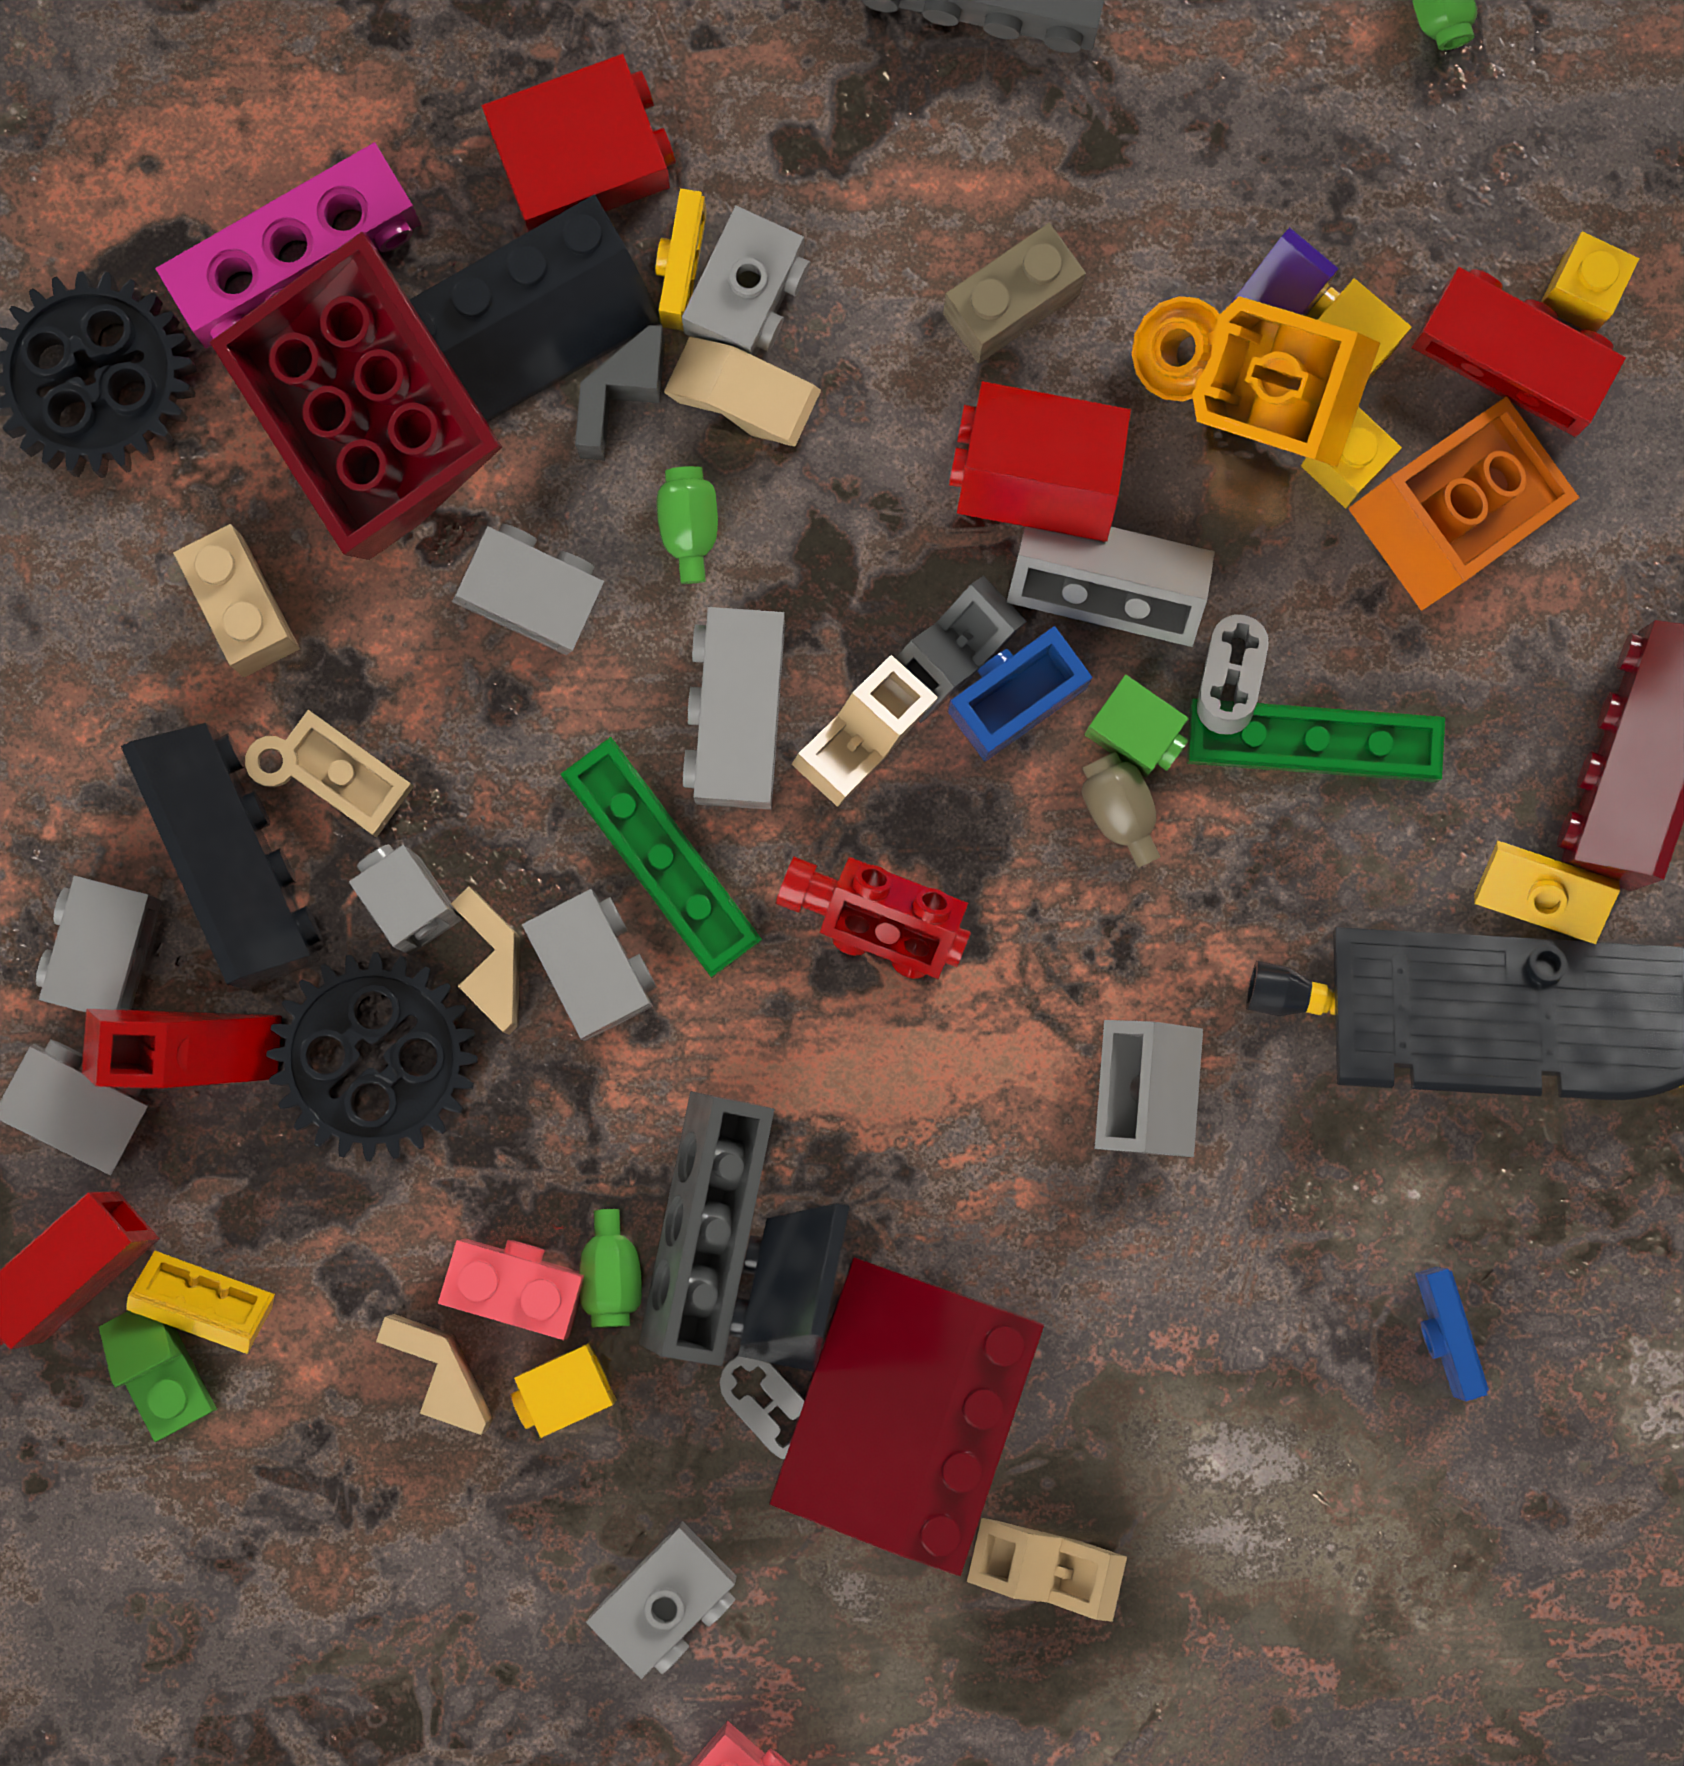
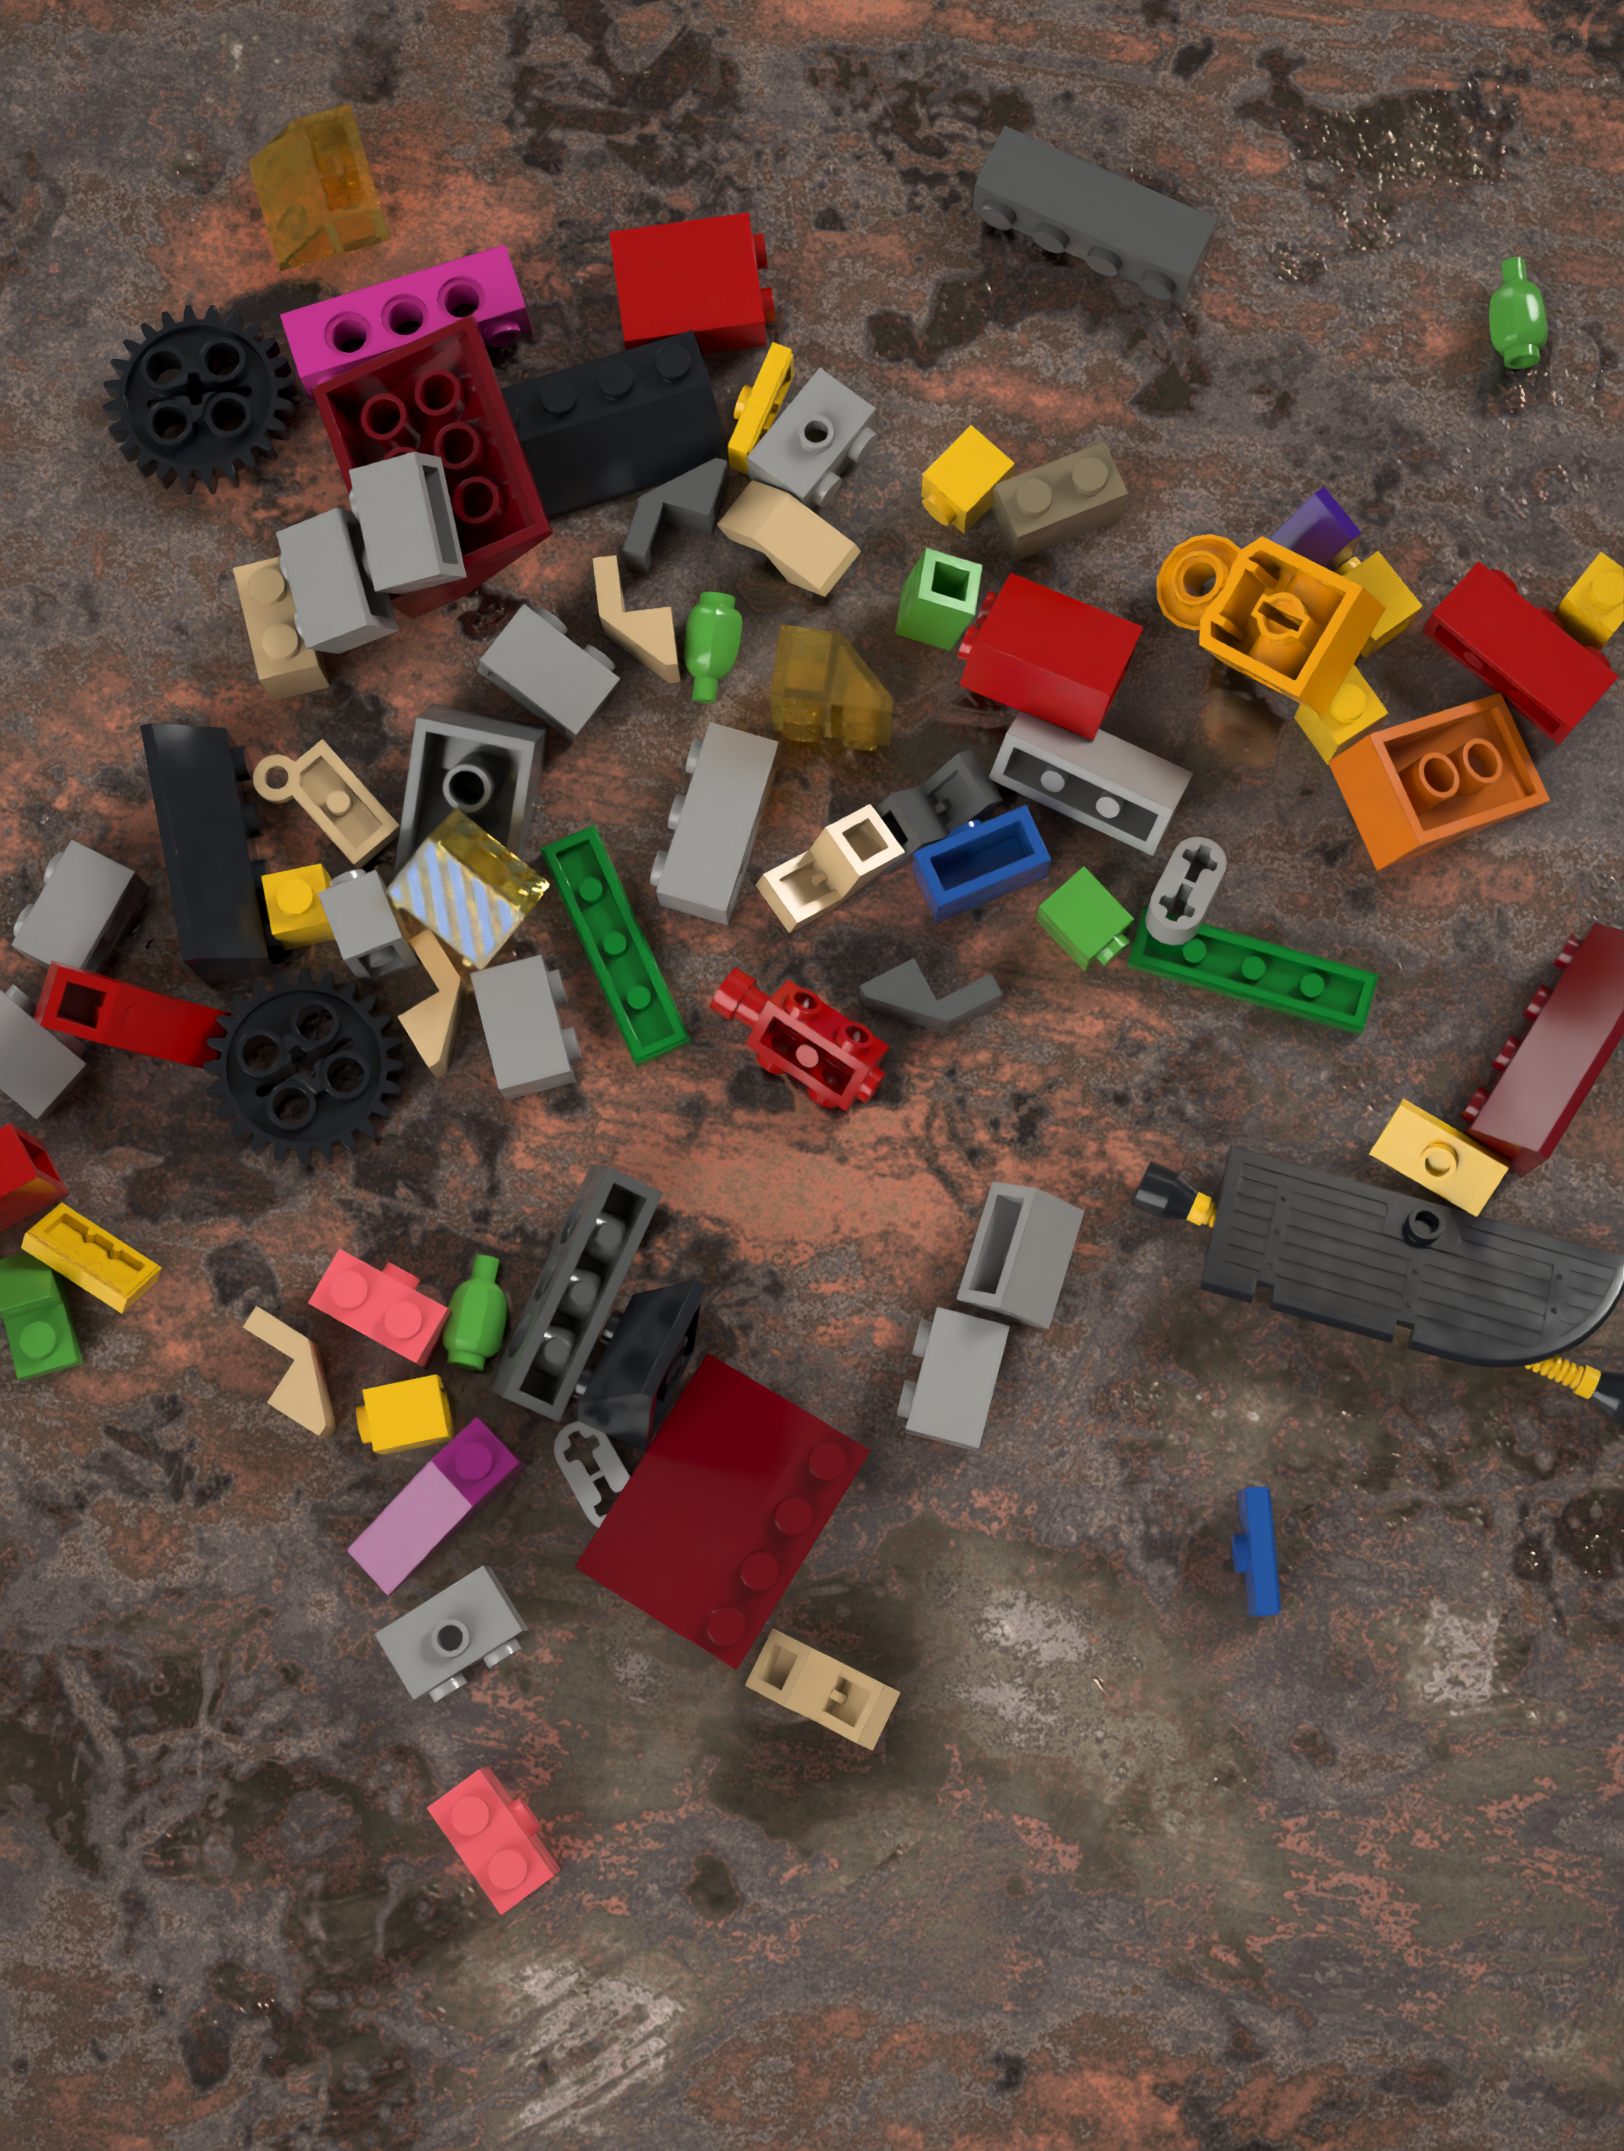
camera: 20 degrees right, 5 degrees down
dark tan plant [1081,751,1161,868] -> none
none -> clear yellow slope [248,104,391,271]
none -> yellow brick [261,863,336,950]
none -> light grey brick [276,508,399,654]
none -> slope [347,1417,527,1596]
none -> light grey brick [349,452,466,595]
none -> clear yellow container [384,808,551,971]
none -> dark grey slope [391,703,549,914]
none -> tan slope [593,555,681,683]
none -> clear yellow slope [769,624,893,751]
none -> dark grey slope [859,958,1003,1034]
none -> bright green brick [895,548,983,651]
none -> light grey brick [896,1307,1010,1452]
none -> yellow brick [921,425,1015,534]

